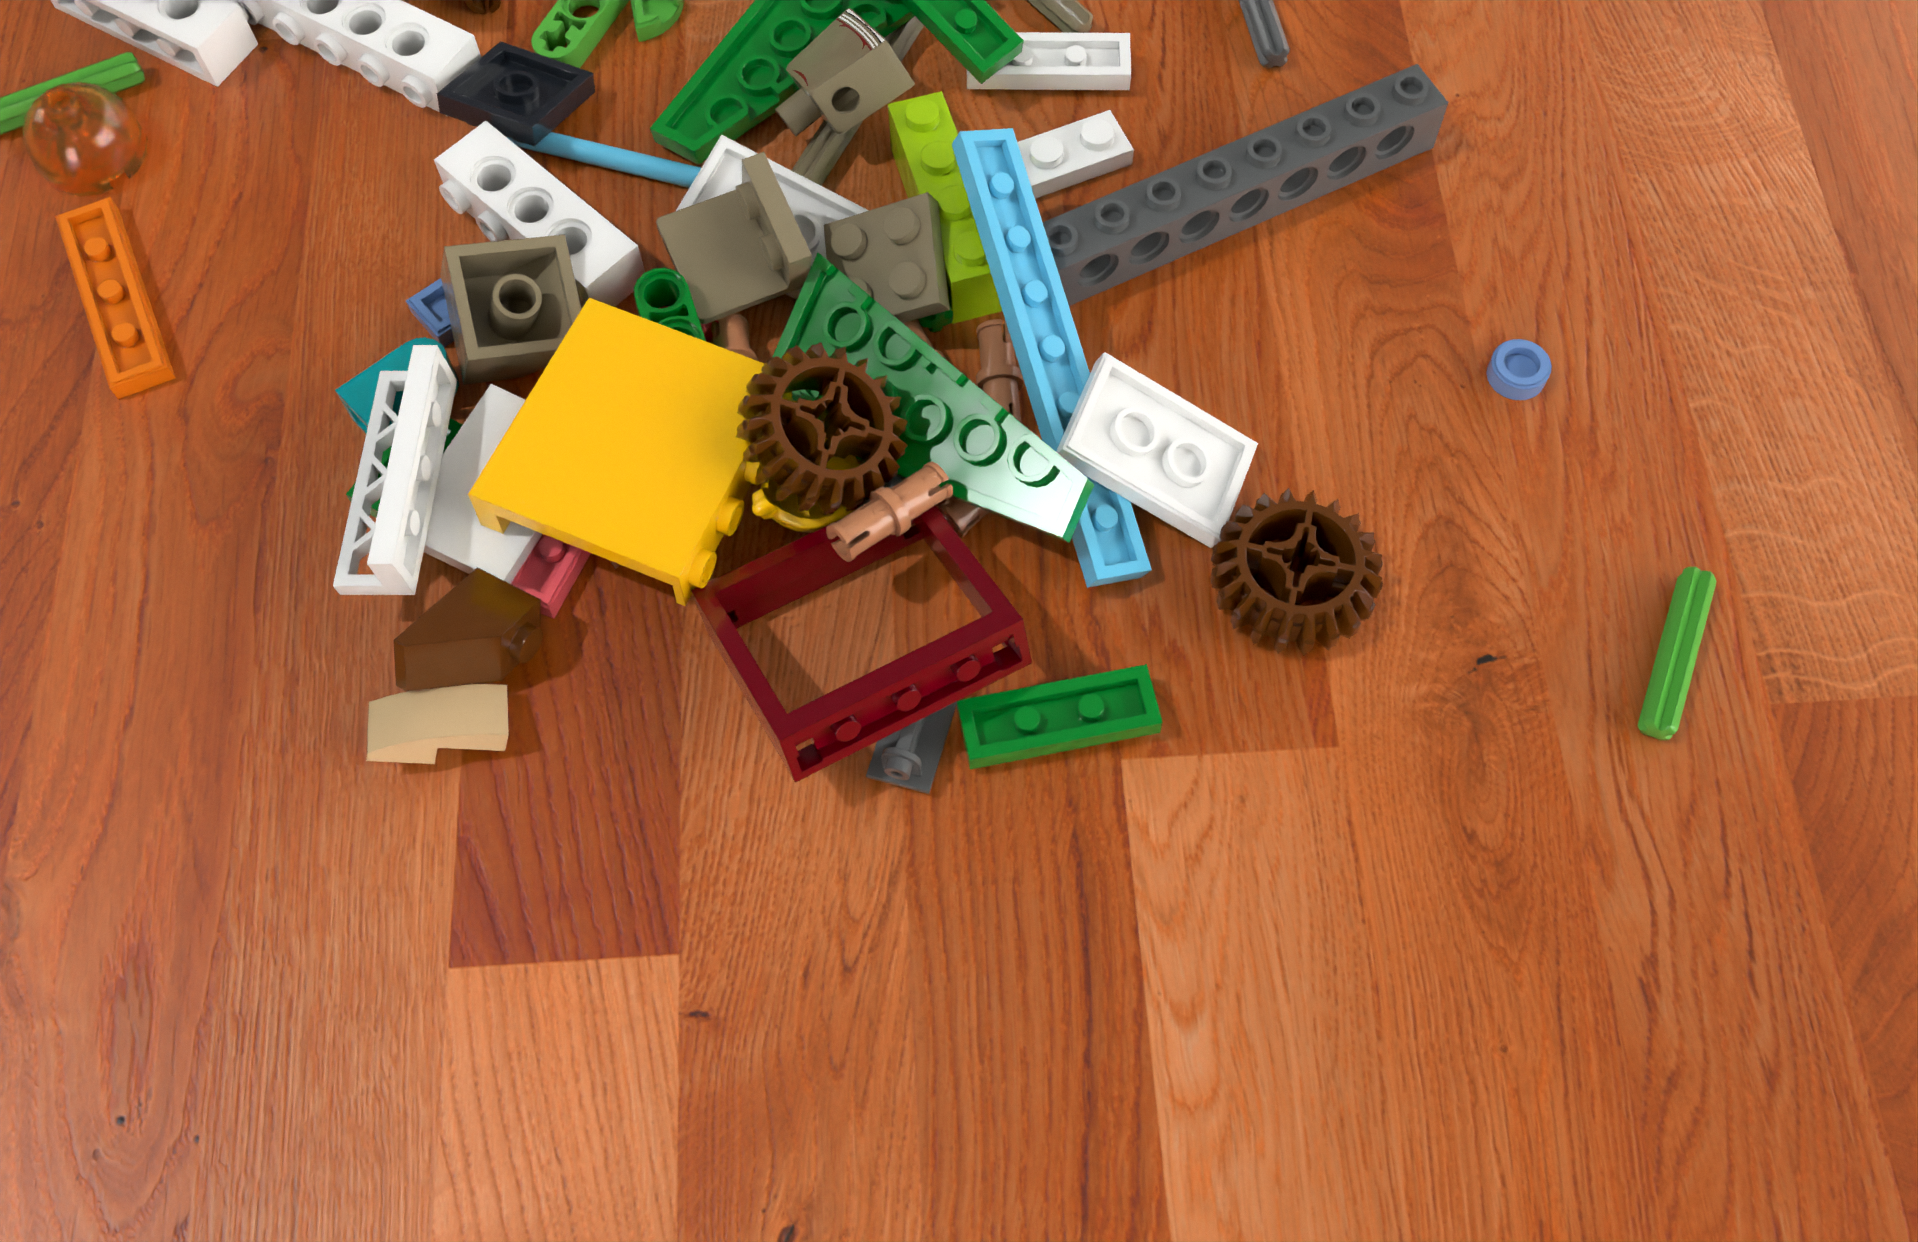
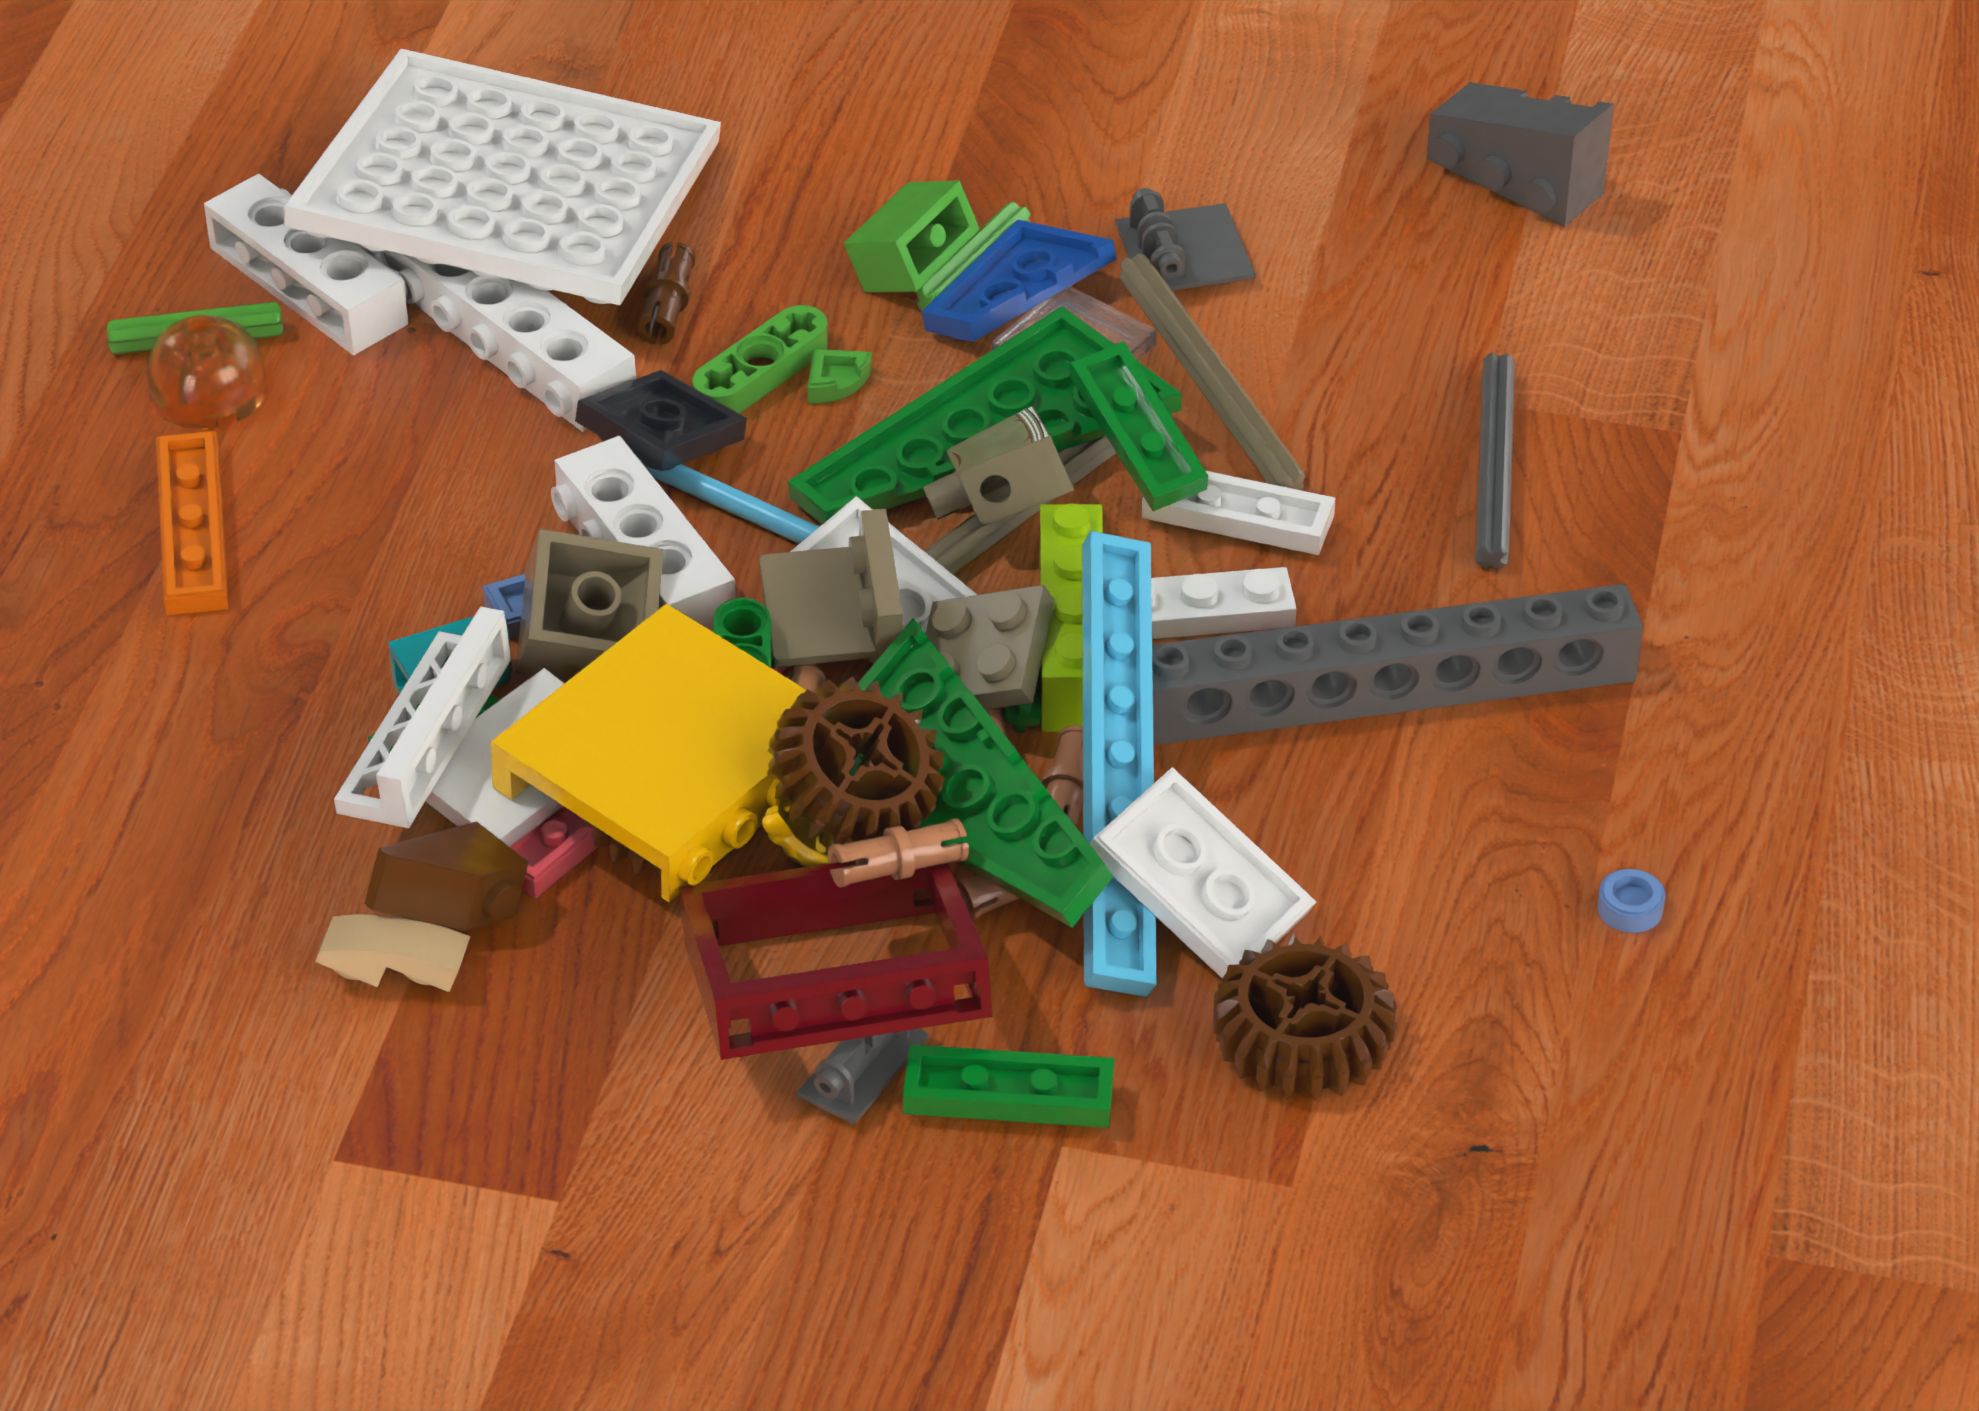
camera: 15 degrees right, 20 degrees down
bright green axle [1638,566,1717,741] -> none

